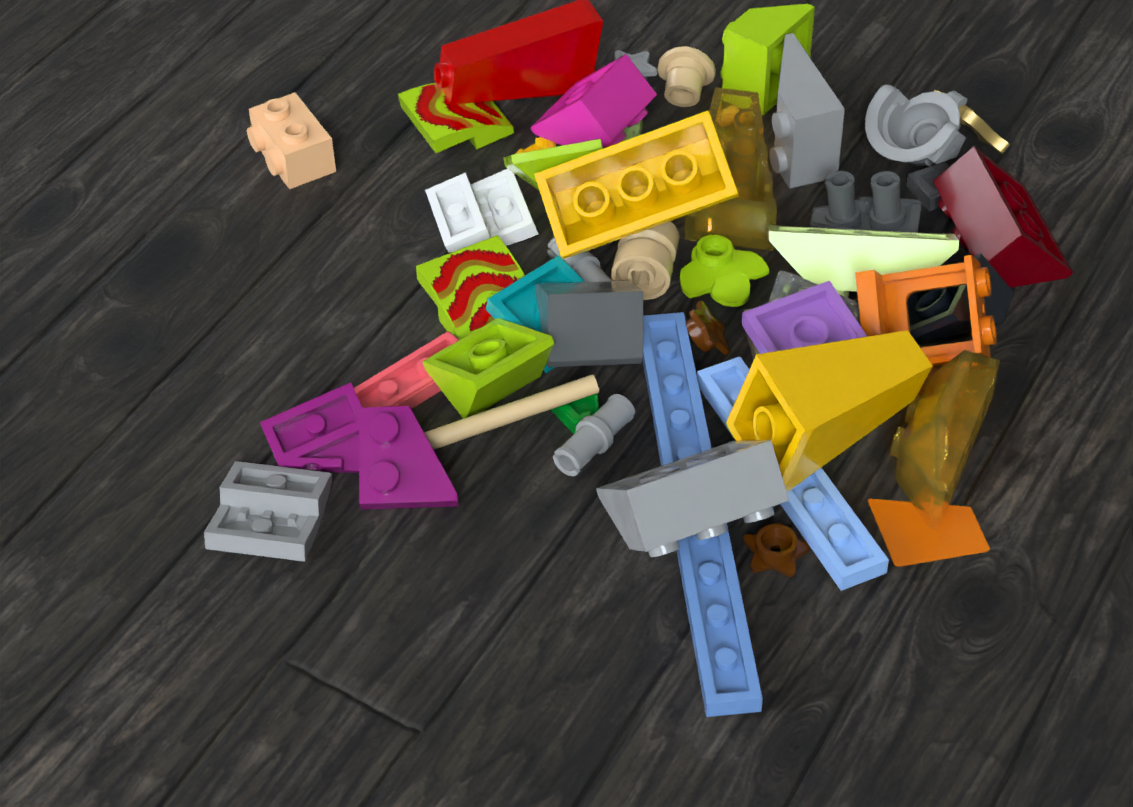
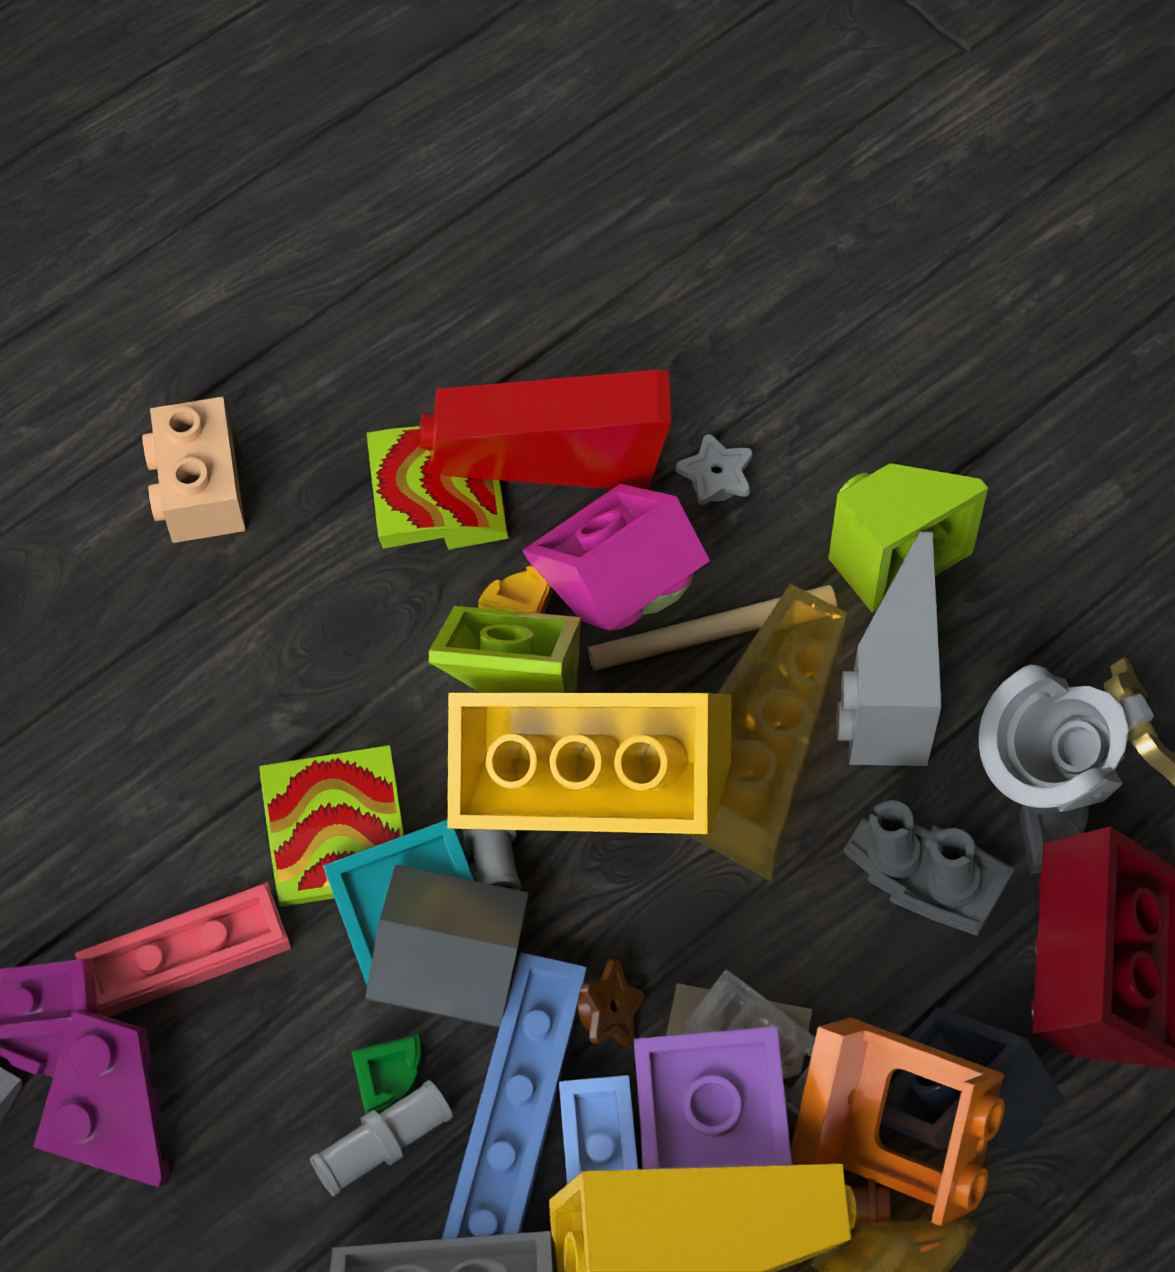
camera: 20 degrees right, 15 degrees up
lime slope [422,318,554,419] -> none
tan bar [424,374,599,450] -> none
white slope [425,169,538,252] -> none
tan wheel [611,221,680,300] -> none
tan piece [657,46,716,107] -> none
lime plate [680,234,769,307] -> none
yellowish green wedge [769,225,959,298] -> none

